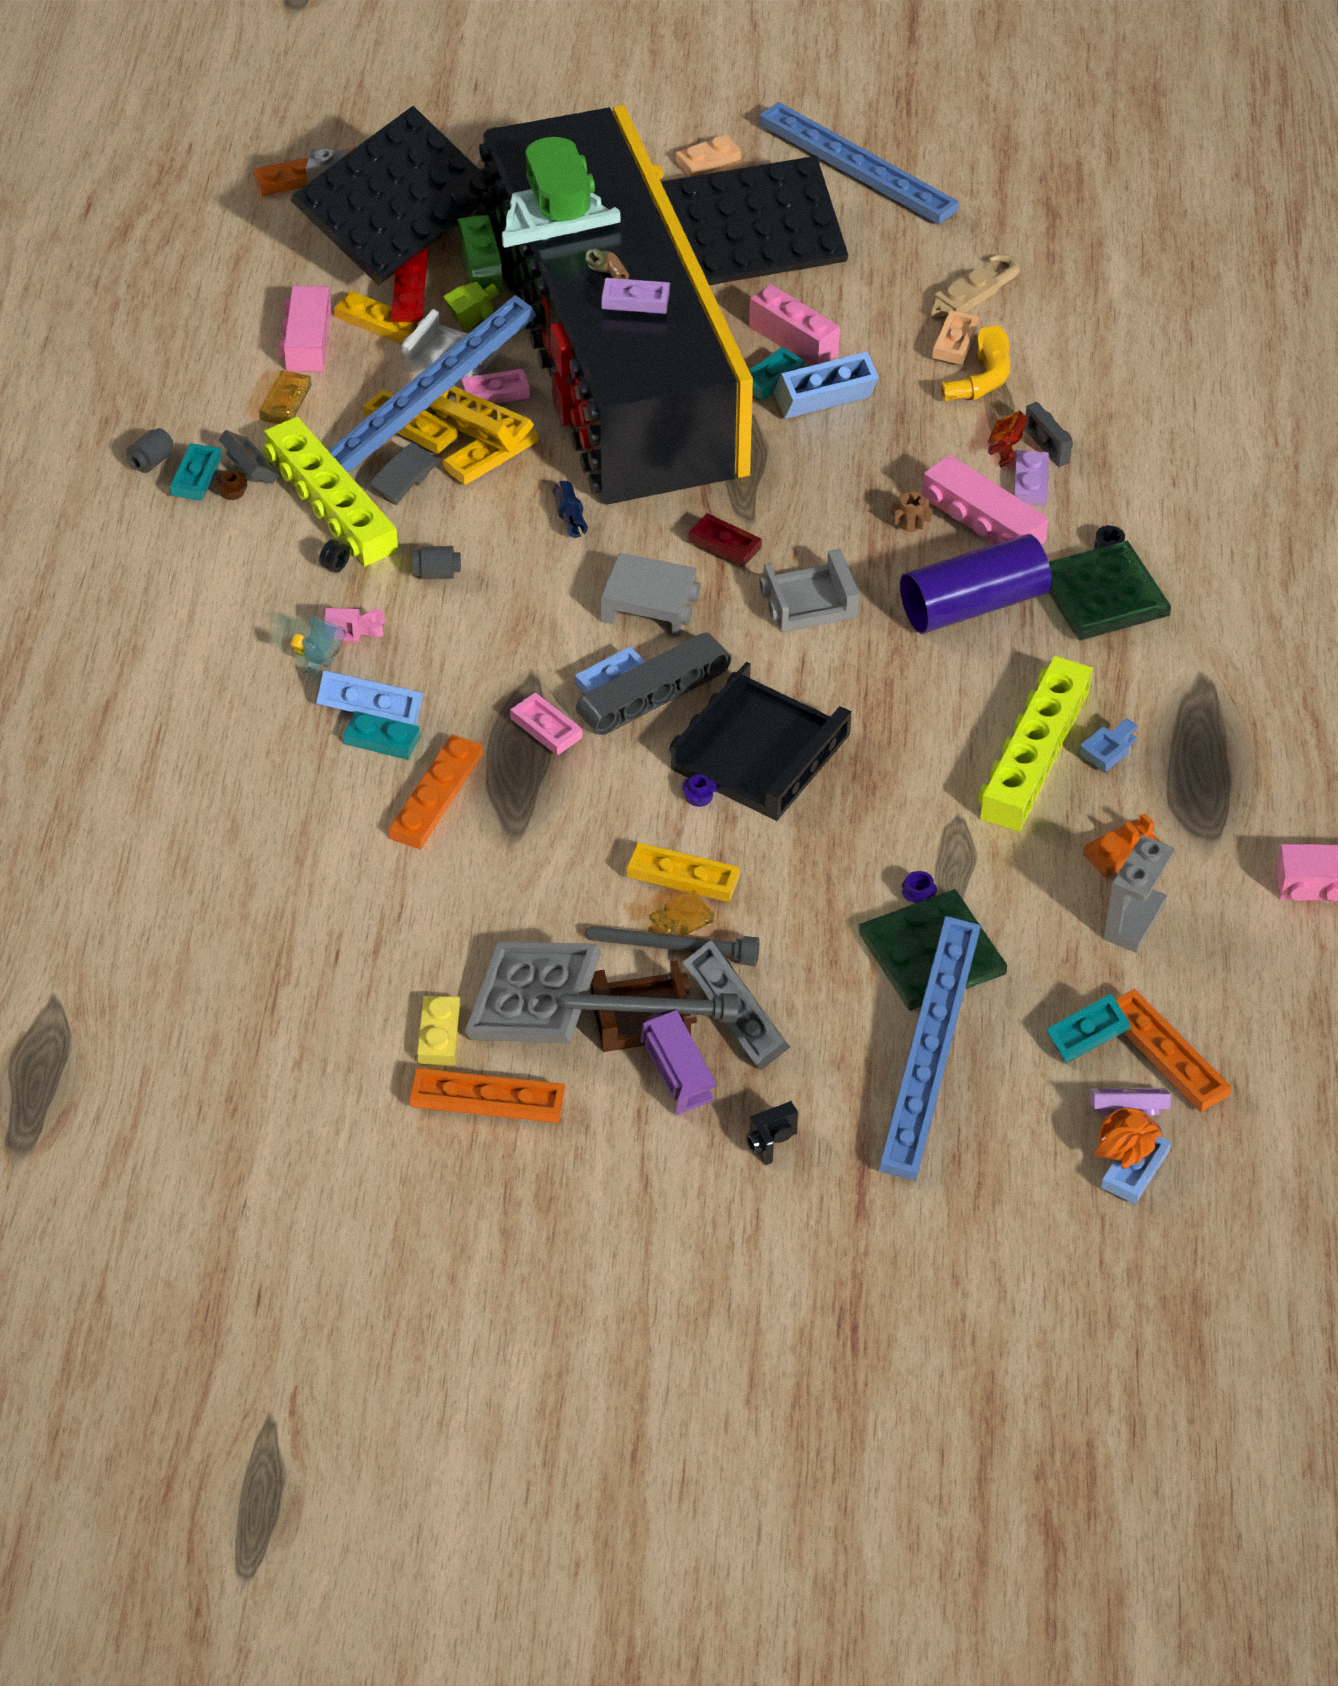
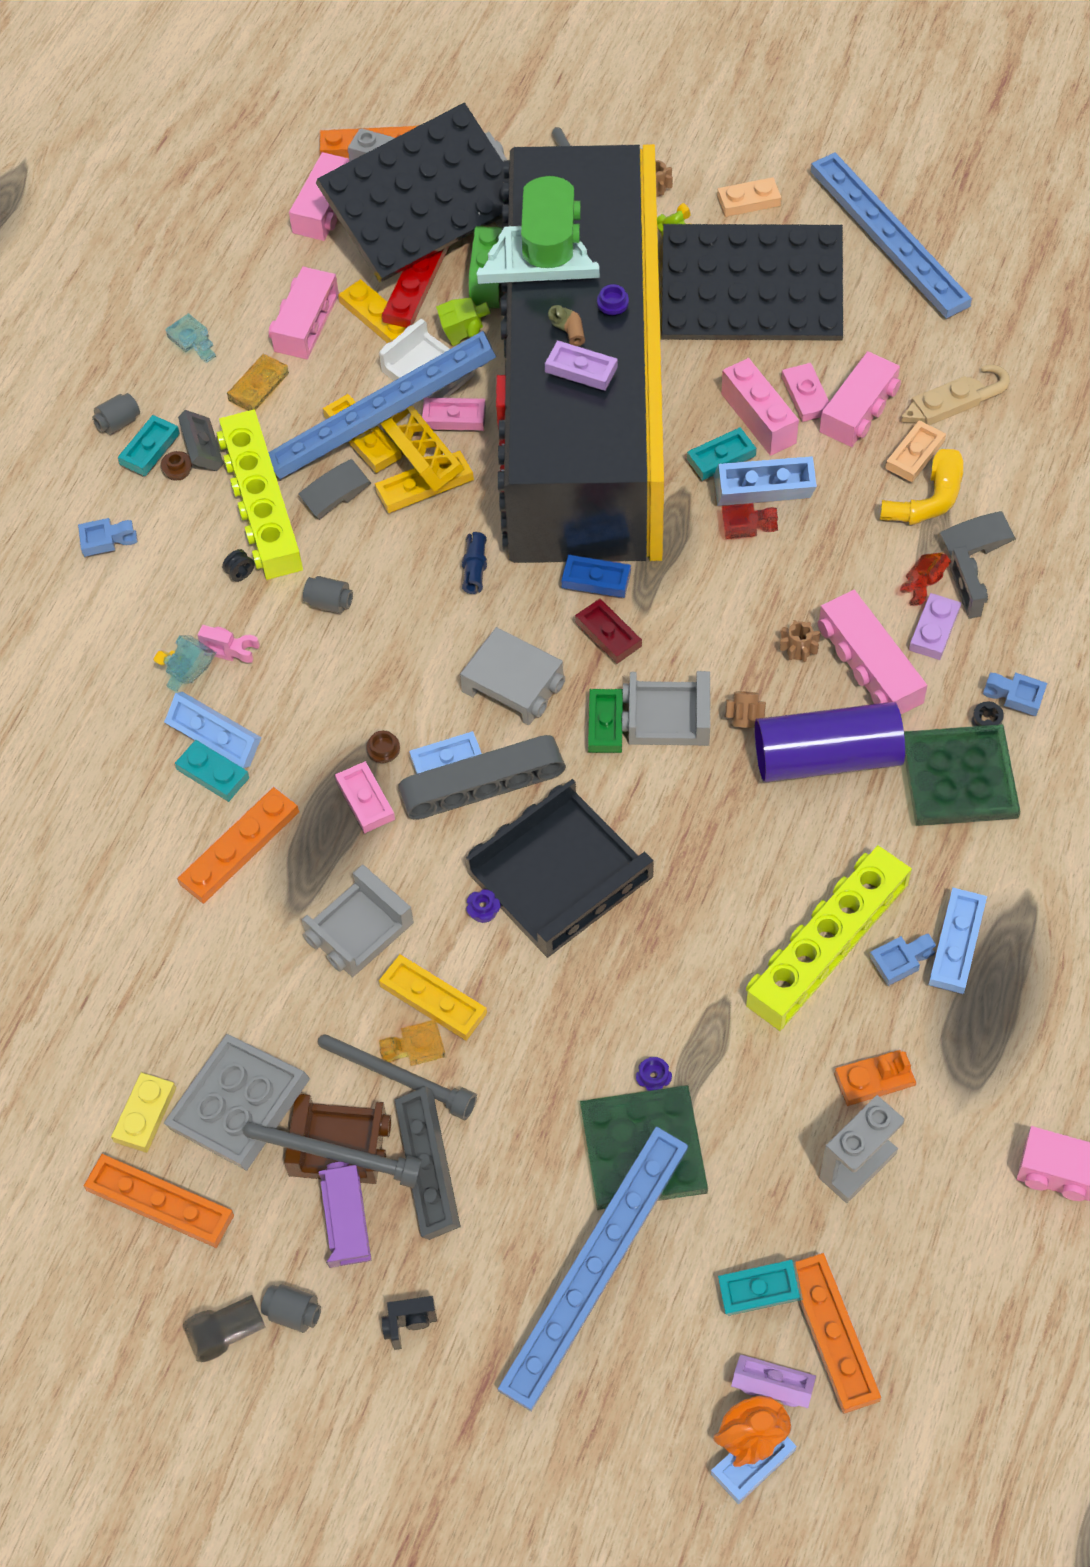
camera: 20 degrees right, 10 degrees up
none -> medium blue plate [78,518,138,557]
none -> clear light blue plate [165,313,216,363]
none -> clear smoke piece [182,1295,266,1362]
none -> dark grey brick [261,1284,321,1333]
none -> bright pink brick [289,152,350,241]
none -> light grey panel [301,865,414,977]
none -> reddish brown plate [367,730,400,763]
none -> blue plate [561,555,631,598]
none -> green plate [588,689,623,753]
none -> dark purple plate [597,284,629,315]
none -> clear red plate [722,503,778,539]
none -> medium nougat gear [725,691,766,728]
none -> bright pink plate [782,363,829,422]
none -> bright pink brick [820,351,901,447]
none -> light blue plate [928,887,987,994]
none -> dark grey slope [940,511,1016,557]
none -> medium blue plate [983,672,1047,716]

